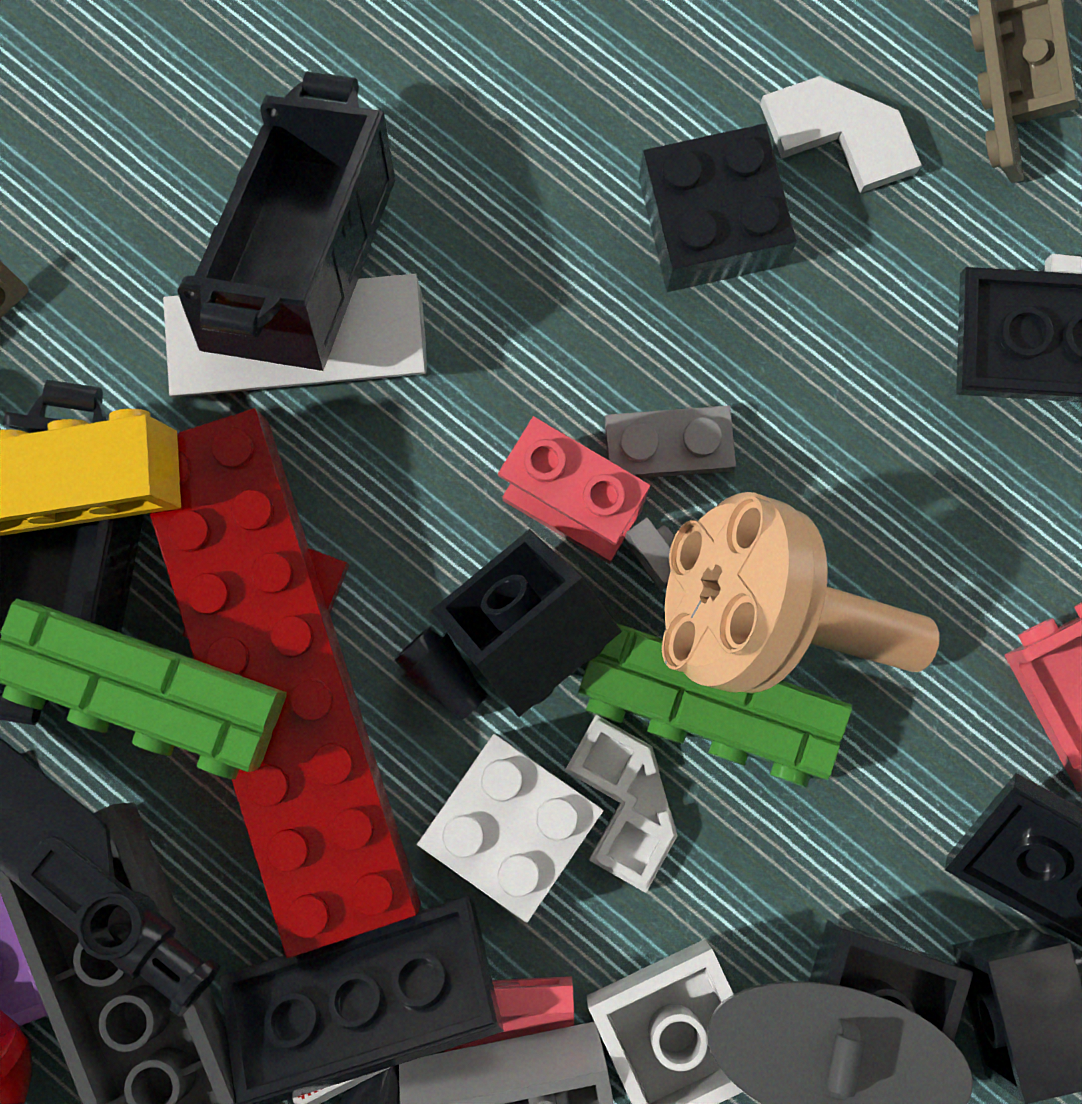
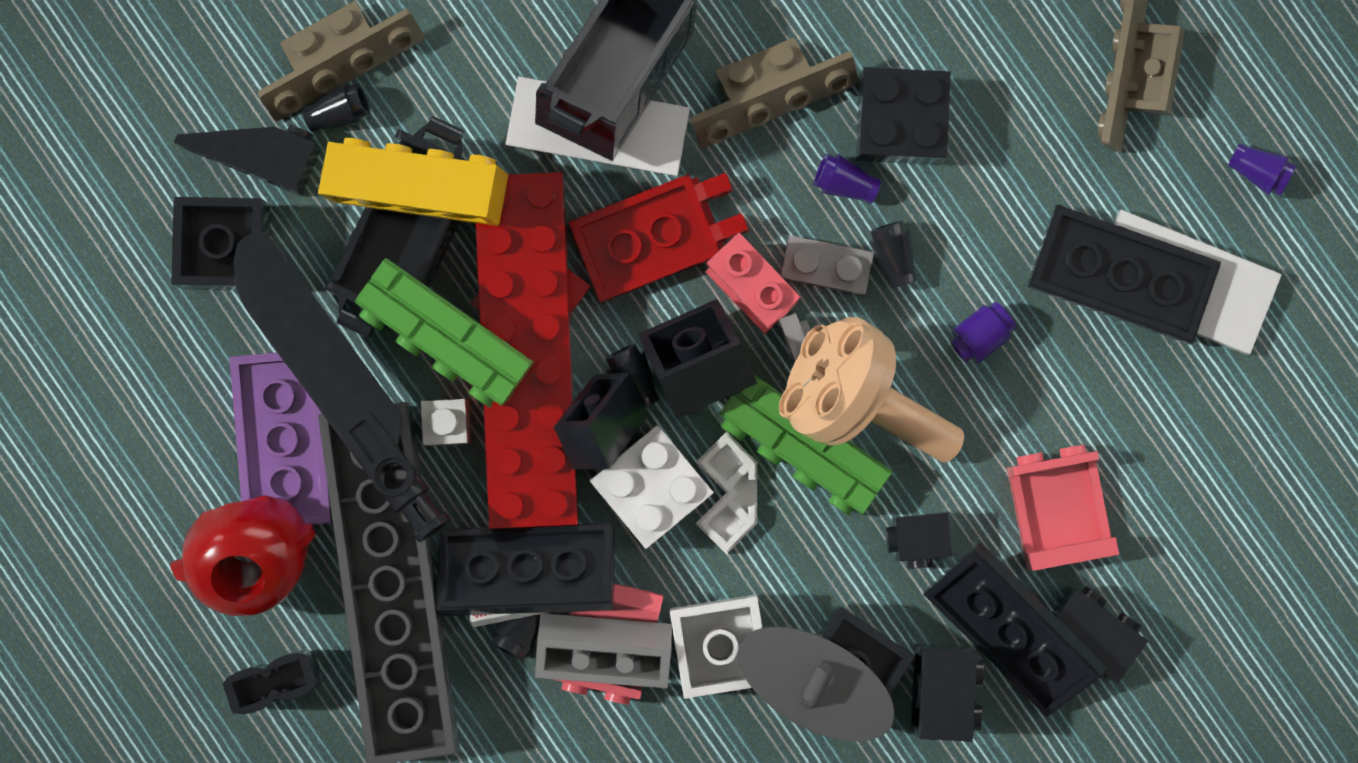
camera: 10 degrees right, 5 degrees up
white tile [760,76,922,193] -> none
none -> white brick [421,399,471,446]
none -> black brick [554,373,649,470]
none -> red tile [569,173,749,303]
none -> dark tan bracket [690,37,859,149]
none -> dark purple cone [813,154,881,204]
none -> black cone [869,220,917,288]
none -> black brick [885,512,952,569]
none -> dark purple brick [950,301,1017,364]

